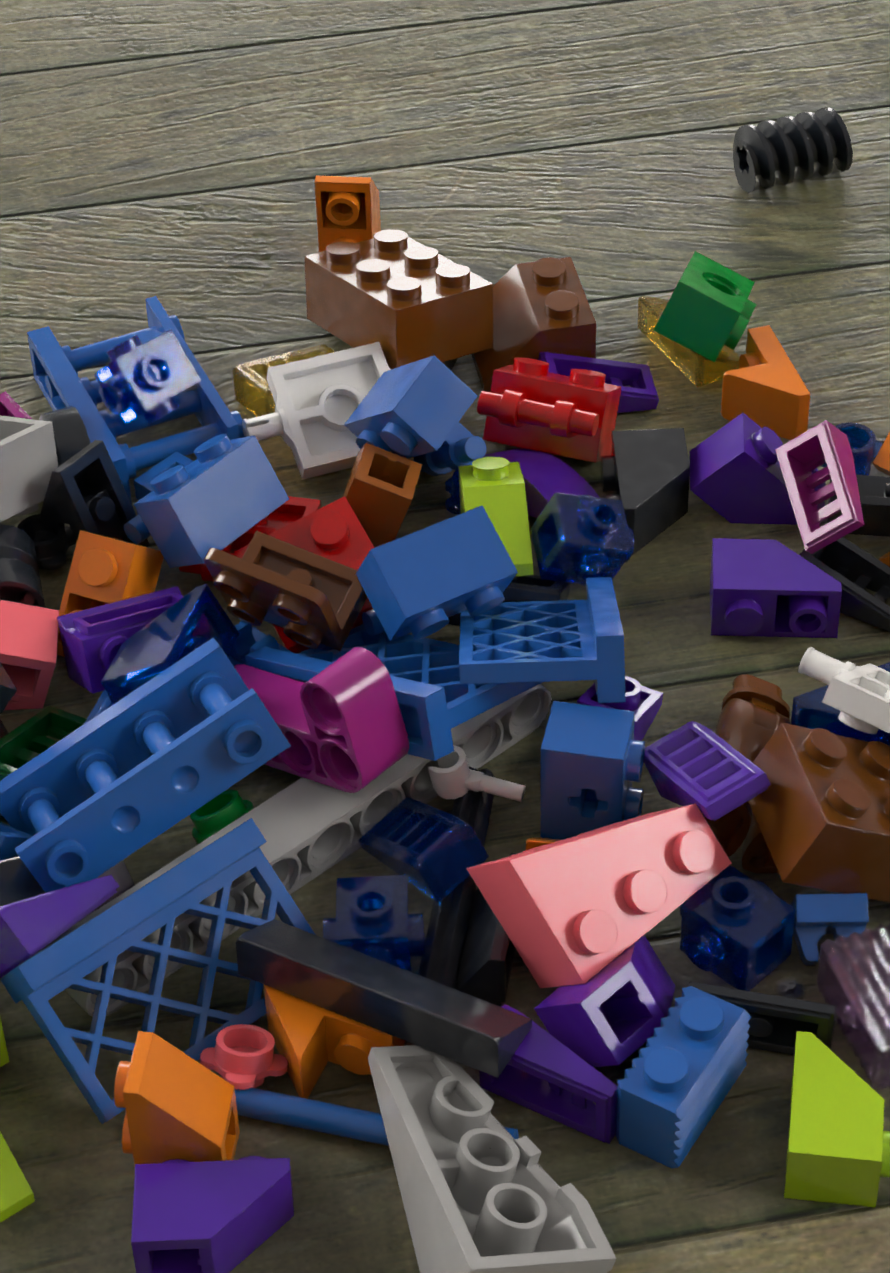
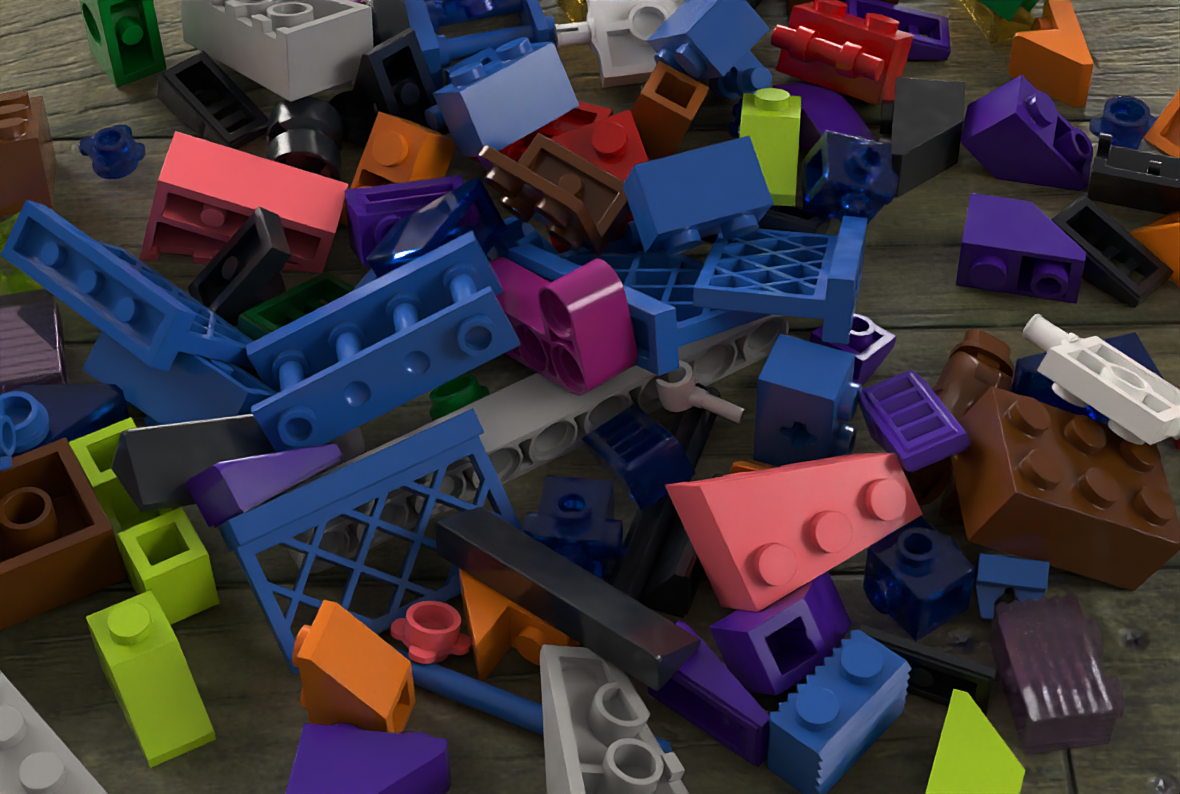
camera: 10 degrees right, 5 degrees up
magenta slope [775,420,864,554] -> none

